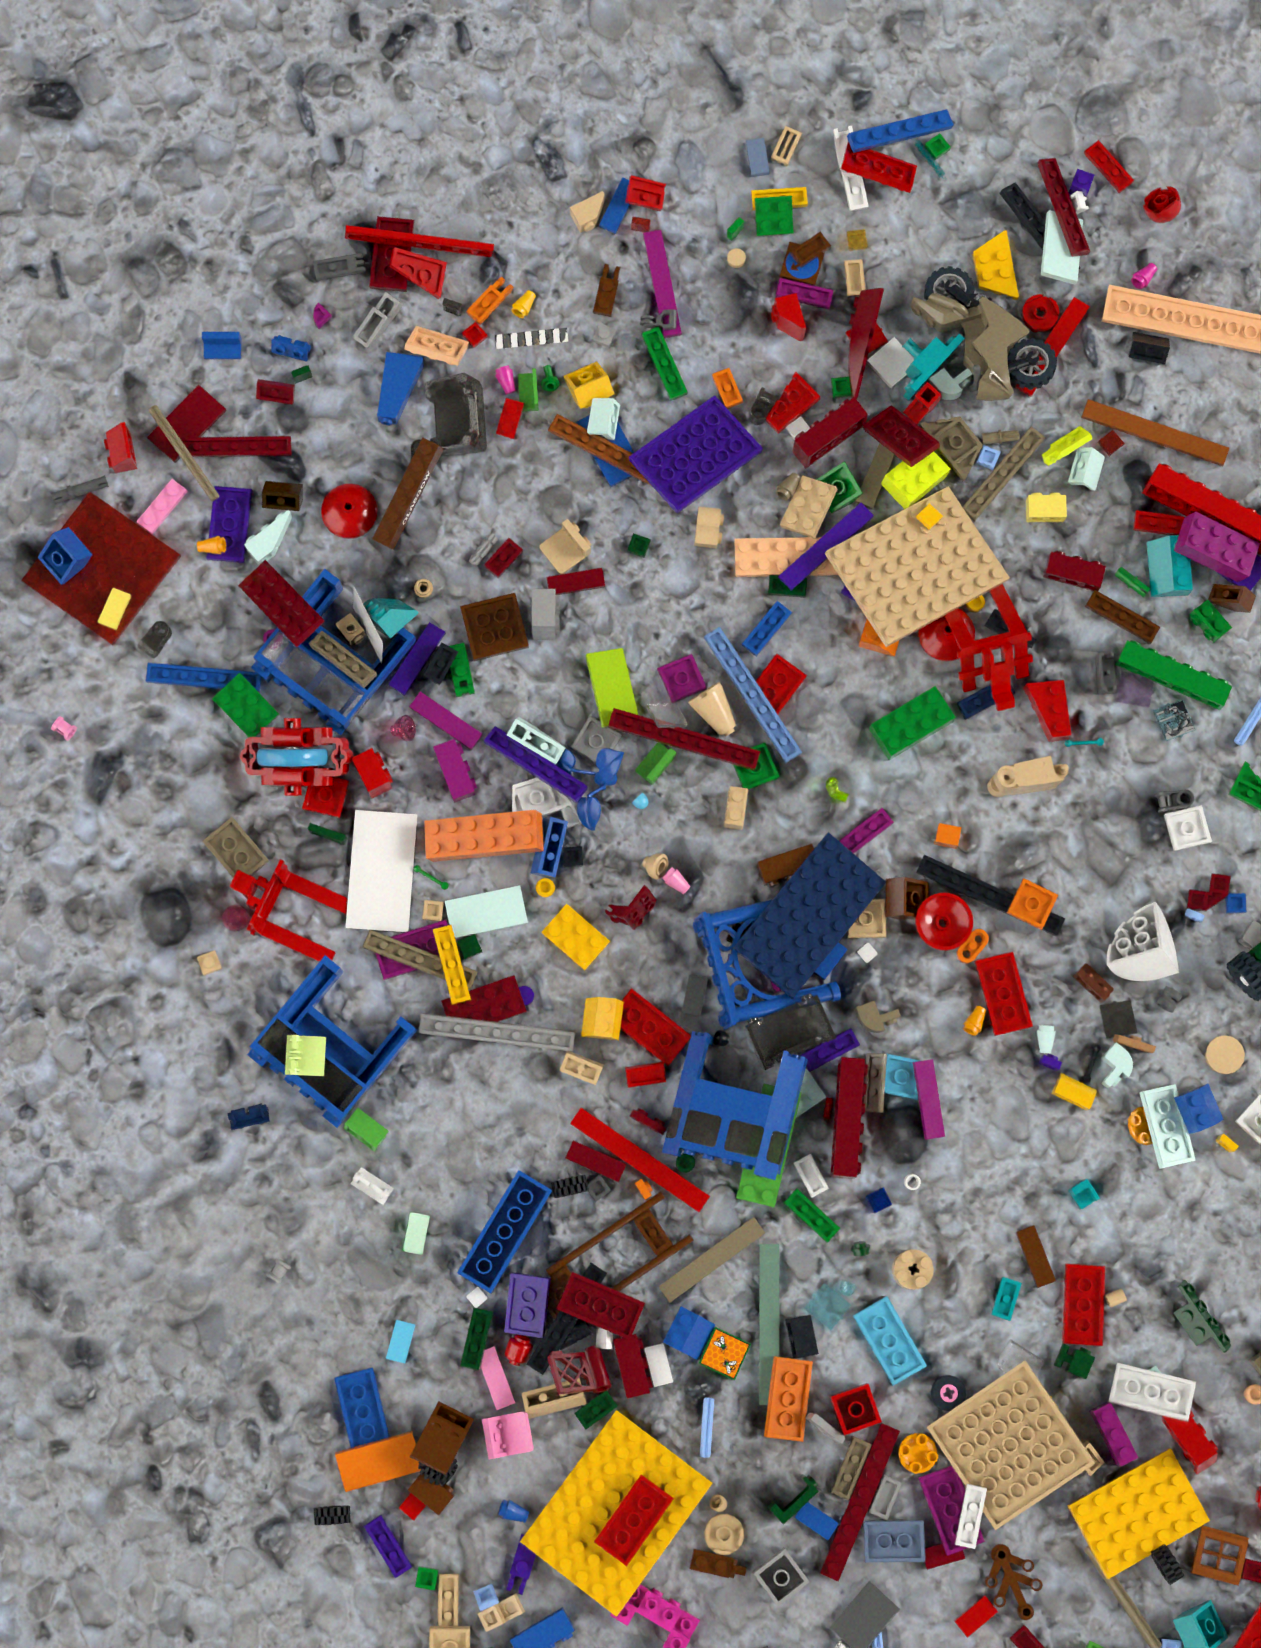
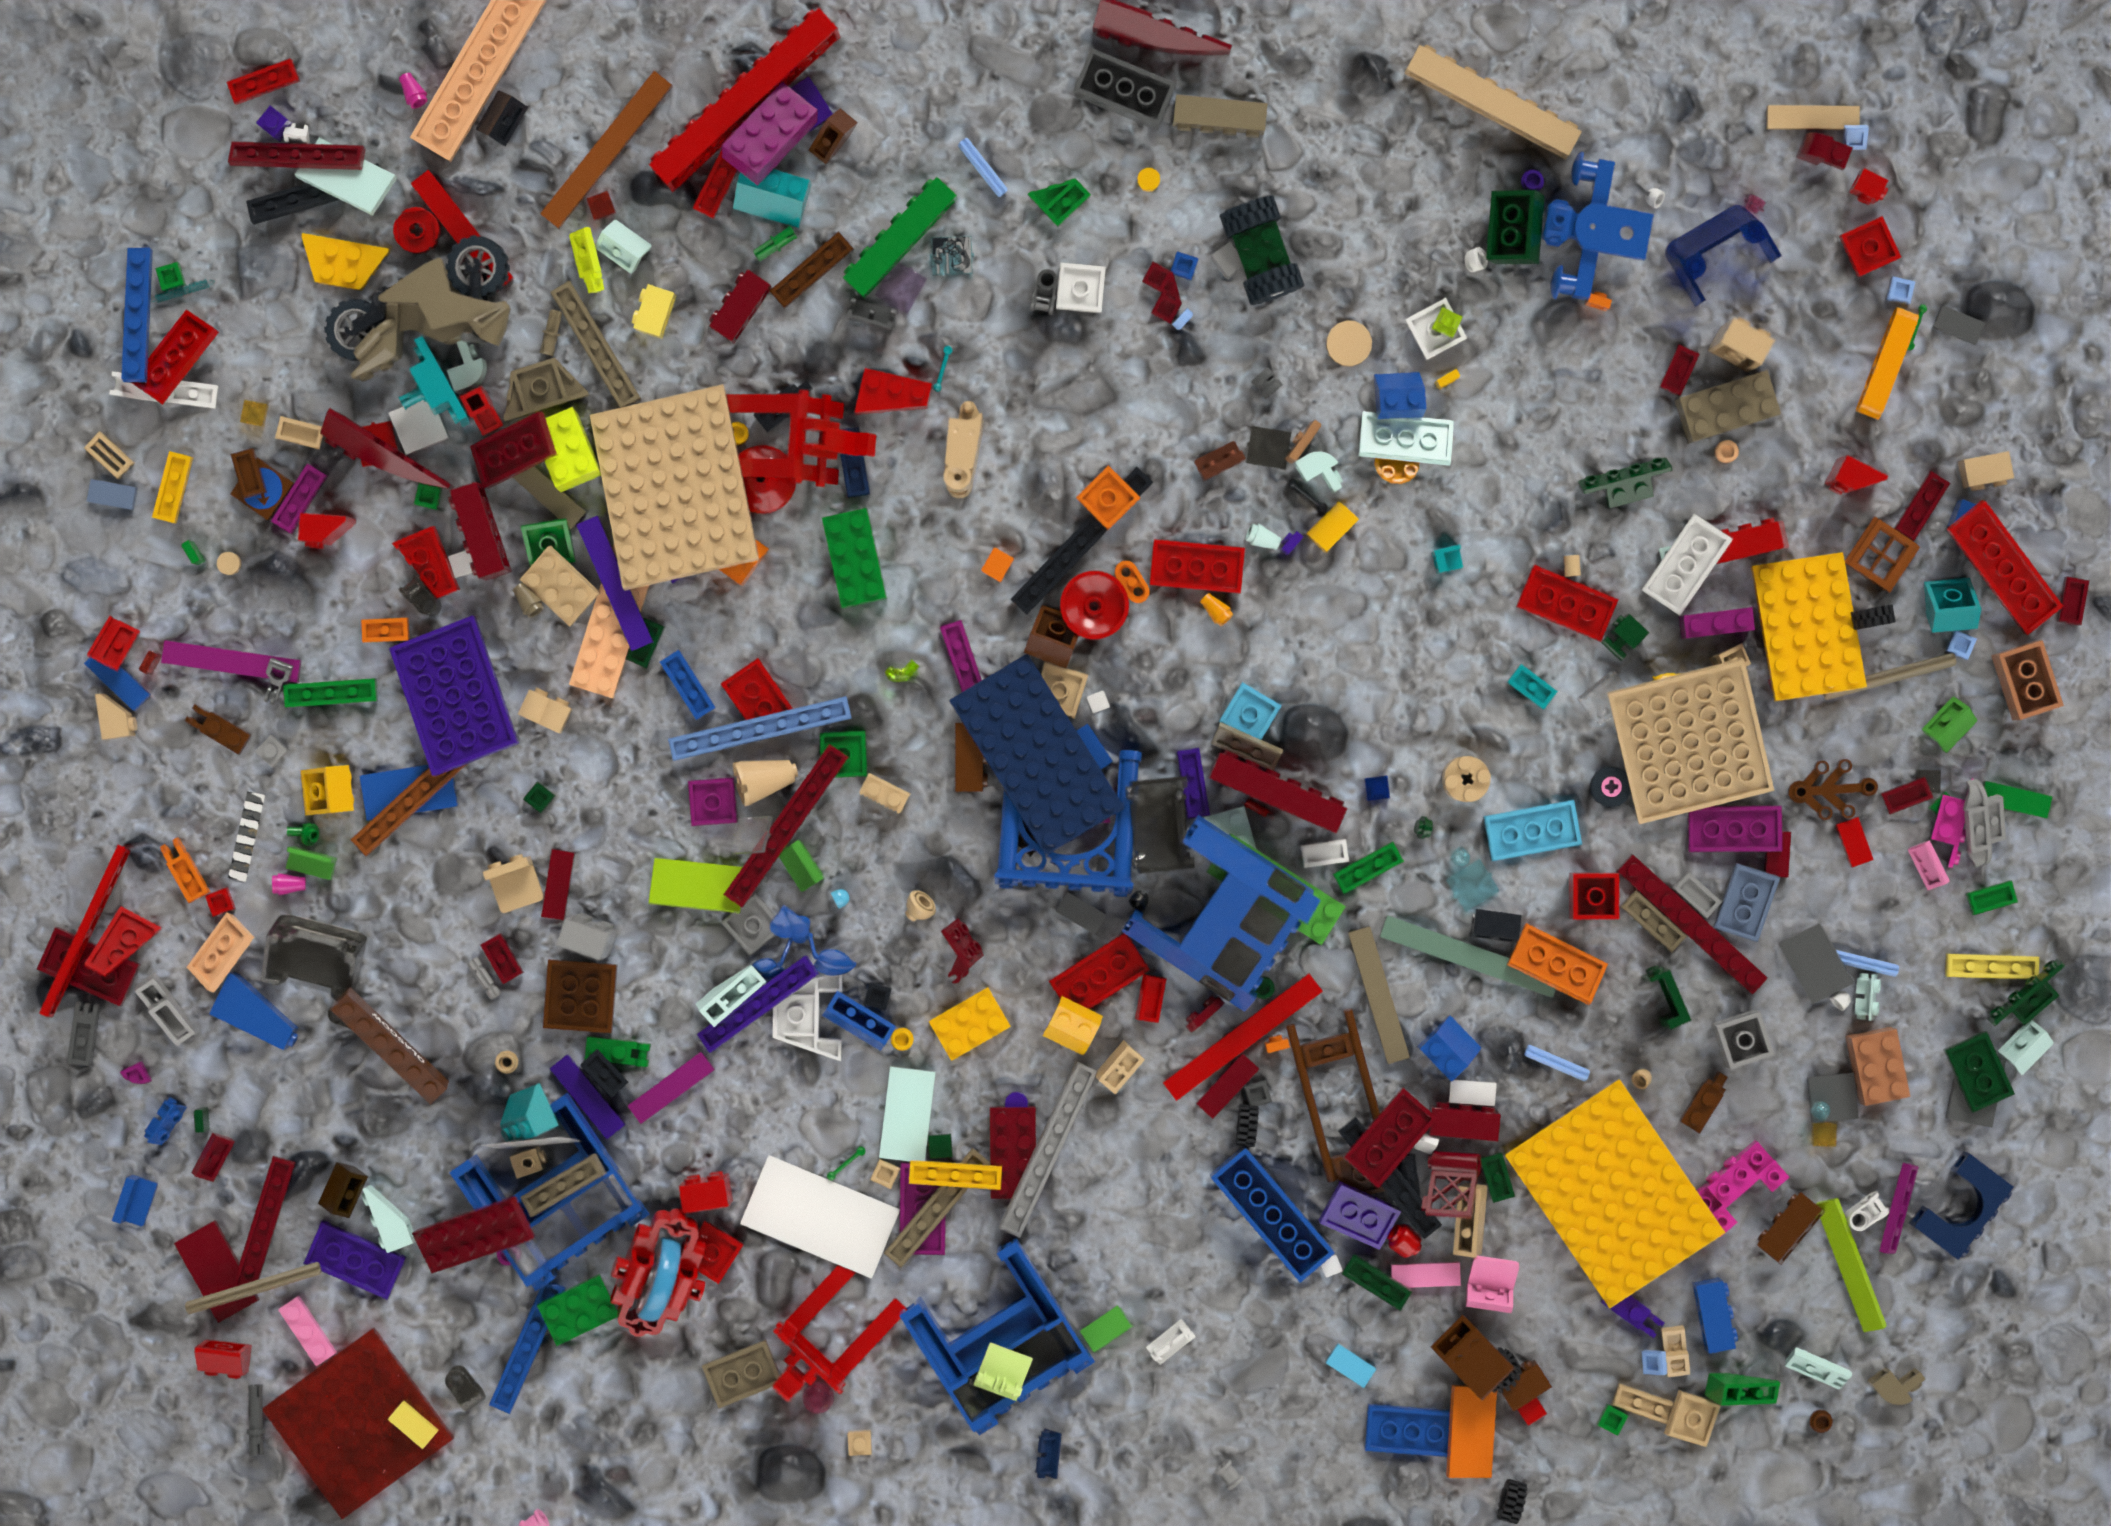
camera: 65 degrees left, 10 degrees up
blue slope [38,527,93,585] -> none
light orange cone [197,536,226,555] -> none
dark green tile [307,823,348,845] -> none
red dish [321,484,378,539] -> none
dark purple tile [364,1515,413,1578] -> none
clear pink brick [390,715,416,741] -> none
slope [402,1212,430,1255] -> none
orange brick [424,810,544,862] -> none
magenta brick [433,739,477,803] -> none
clear smoke tile [442,298,463,316] -> none
red plate [496,398,525,439] -> none
blue cone [498,1500,529,1523] -> none
yellow cone [512,290,536,318] -> none
light aqua panel [587,398,620,440] -> none
red plate [594,1475,674,1566] -> none
bright pink cone [662,867,691,894] -> none
tile [699,1327,751,1381] -> none
tan tile [704,1514,744,1555] -> none
green plate [754,196,794,236] -> none
blue tile [795,1502,839,1540] -> none
light grey tile [805,1412,845,1444] -> none
dark tan brick [855,1001,901,1033] -> none
light orange dish [898,1433,938,1474] -> none
white hinge [904,1174,921,1190] -> none
magenta tile [913,1059,945,1140] -> none
yellow tile [916,503,943,530] -> none
white tile [955,1484,987,1549] -> none
light blue tile [976,445,1001,470] -> none
reddish brown tile [1015,1225,1056,1288] -> none
white brick [1107,902,1179,981] -> none
red cylinder [1143,186,1181,223] -> none
green bracket [1189,599,1232,643] -> none

